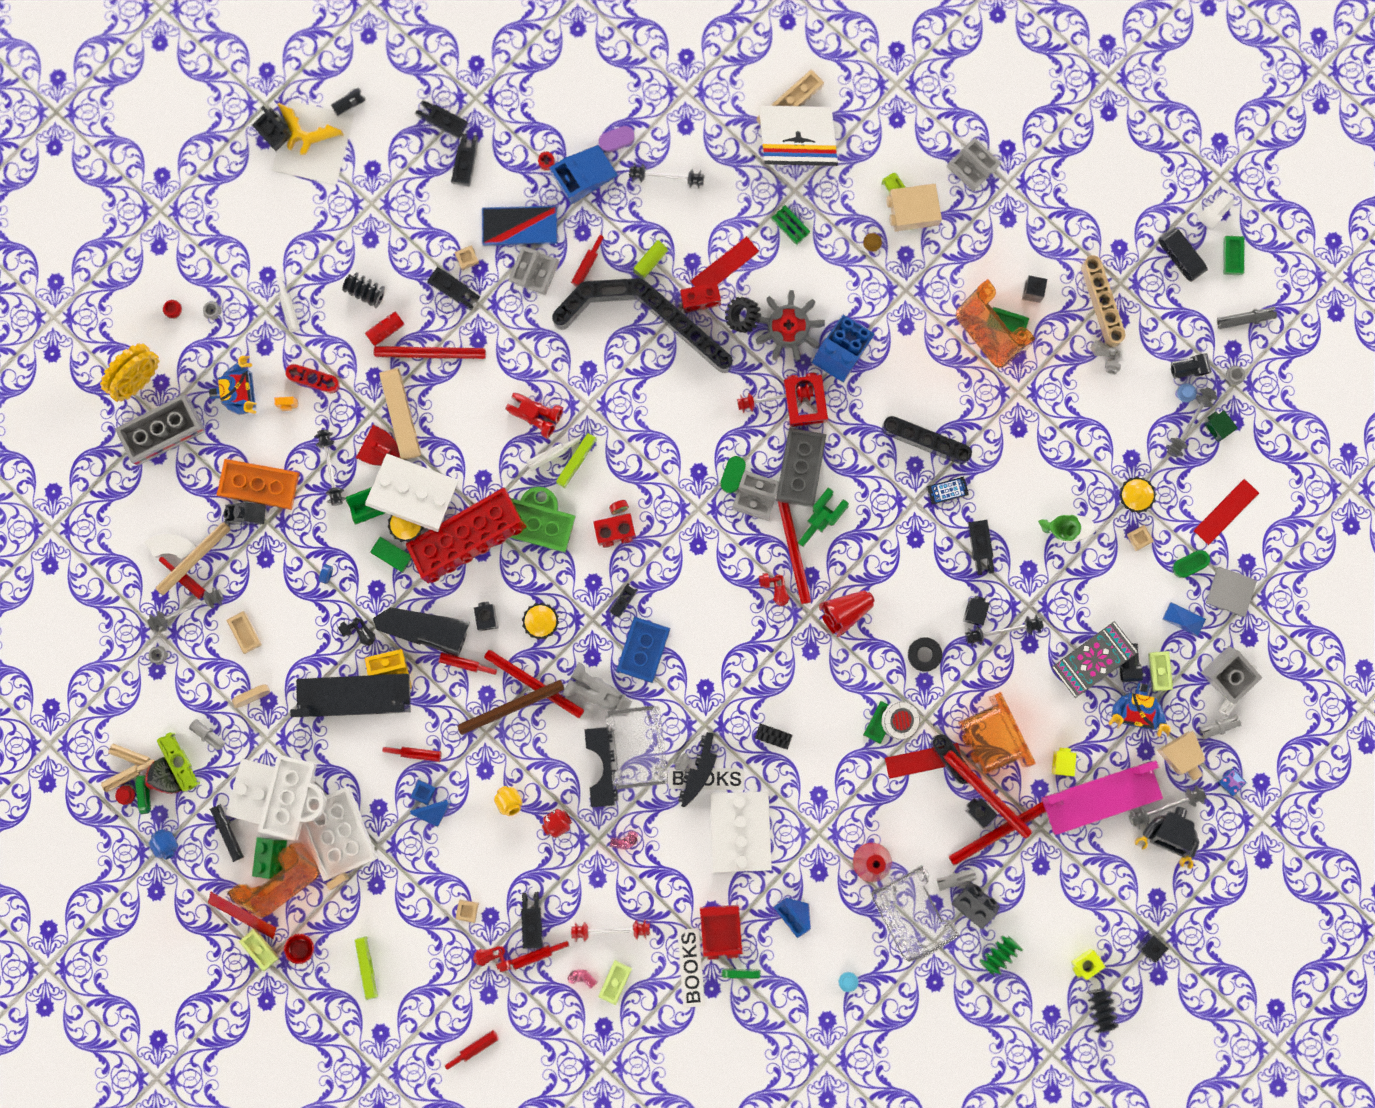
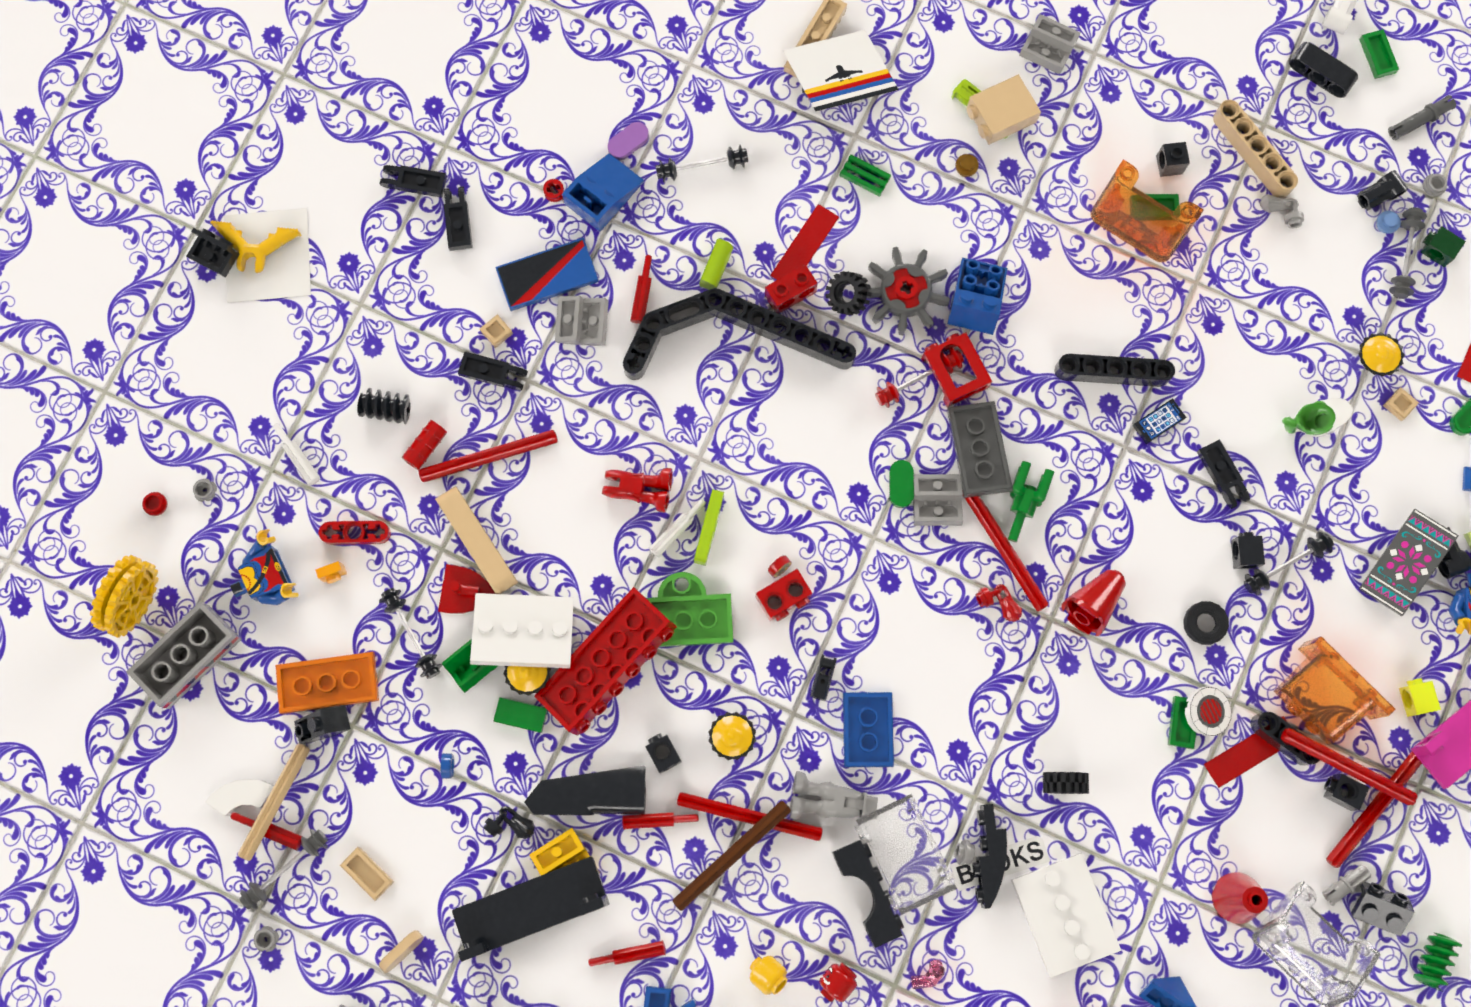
camera: 25 degrees left, 5 degrees down
black bar [331,88,365,116] -> none

